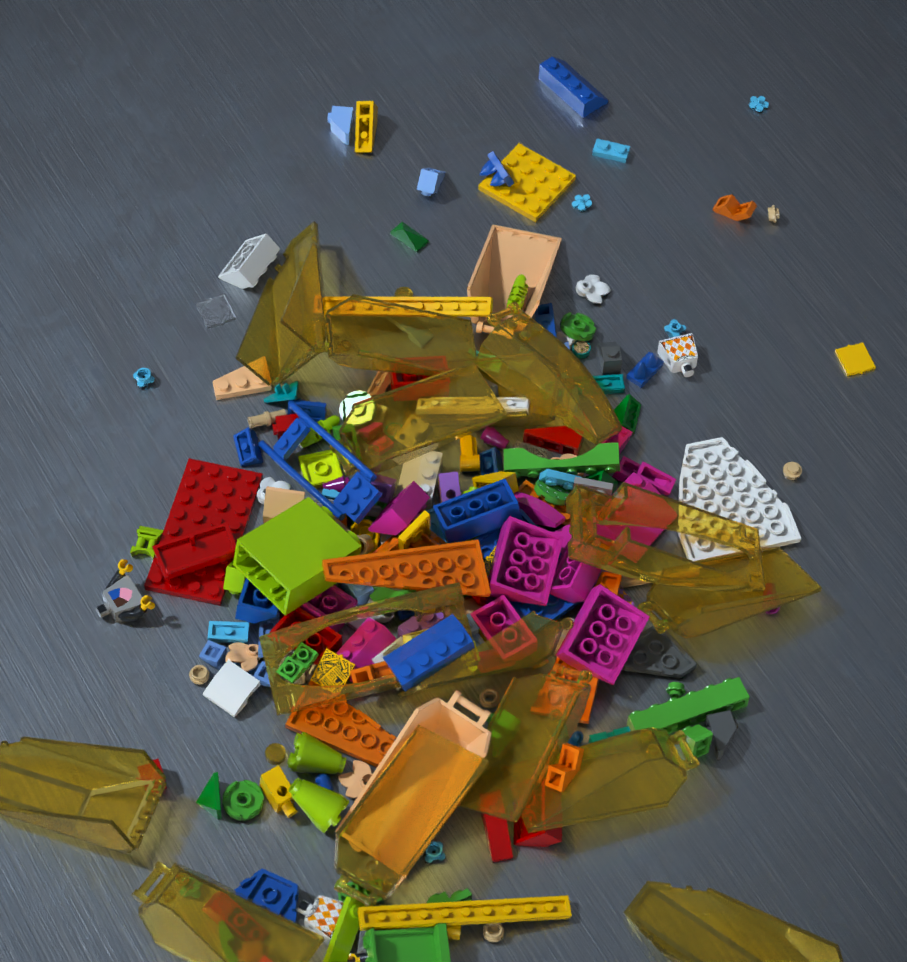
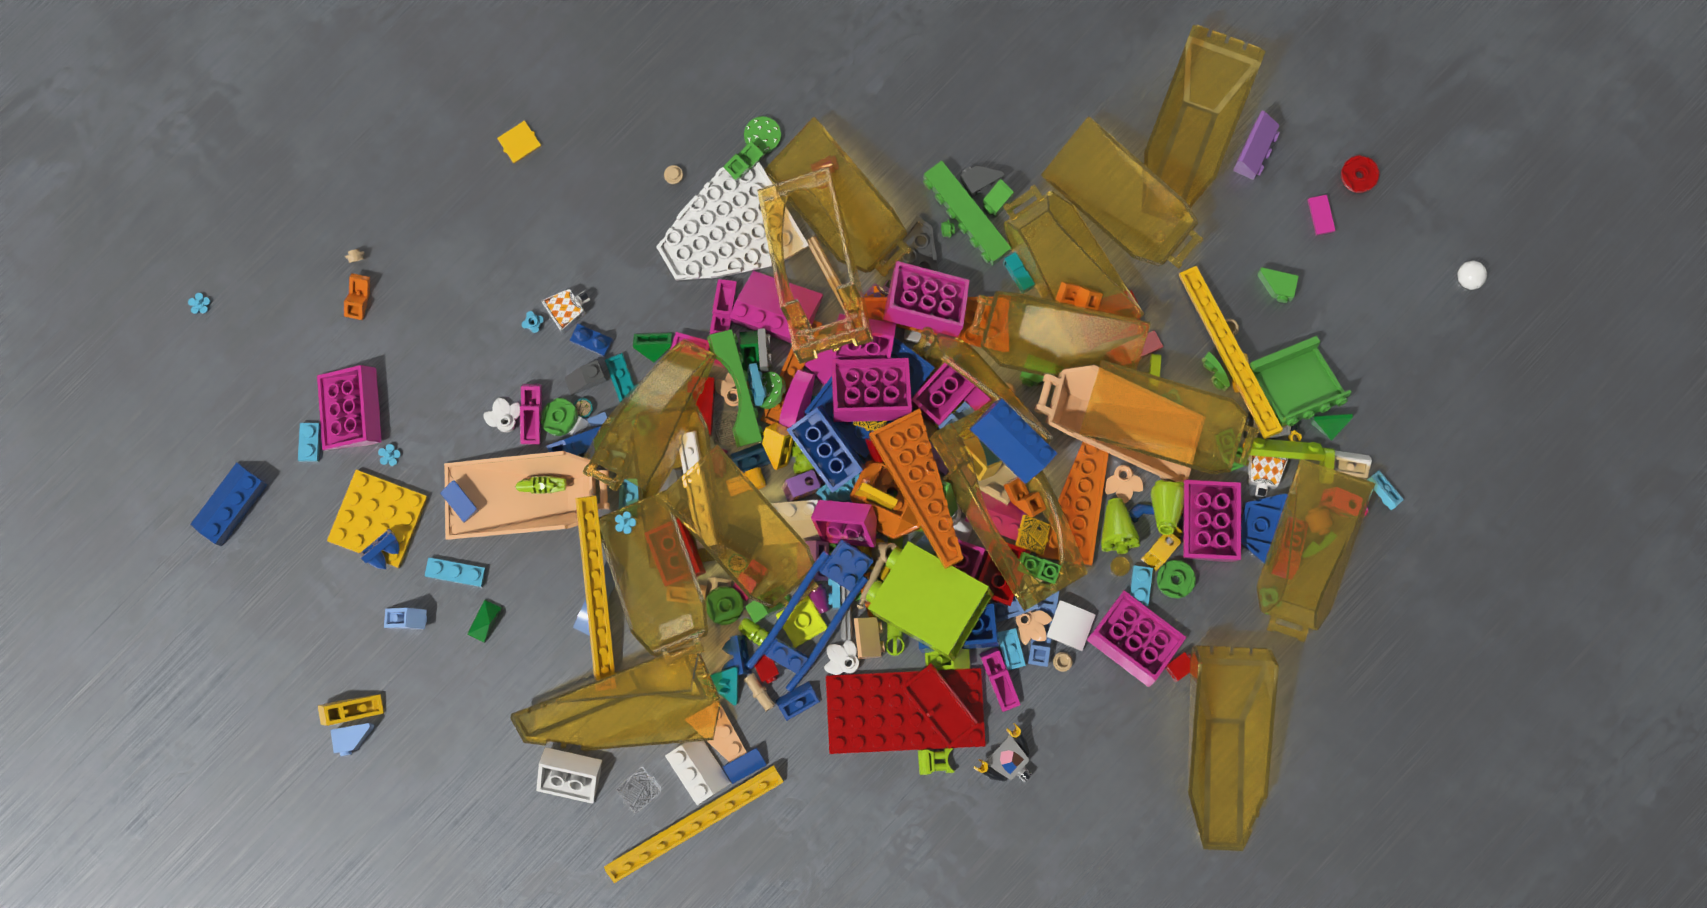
camera: 100 degrees left, 25 degrees up
medium azure plate [133,368,155,387] -> none
green slope [196,772,222,819] -> none
clear yellow tile [395,287,413,297] -> none
none -> dark pink slope [317,365,382,450]
none -> medium azure plate [425,557,486,587]
none -> slope [440,480,479,523]
none -> dark pink slope [520,384,542,444]
none -> yellow plate [604,765,784,883]
none -> medium azure plant [615,512,636,534]
none -> white slope [665,734,731,805]
none -> bright green slope [723,141,765,181]
none -> blue slope [723,748,767,784]
none -> bright green tile [744,116,781,154]
none -> dark pink slope [979,647,1021,712]
none -> clear yellow windscreen [1041,116,1204,268]
none -> dark pink slope [1087,590,1187,687]
none -> medium azure plate [1130,565,1153,607]
none -> lime beam [1148,354,1161,390]
none -> dark pink slope [1183,480,1241,562]

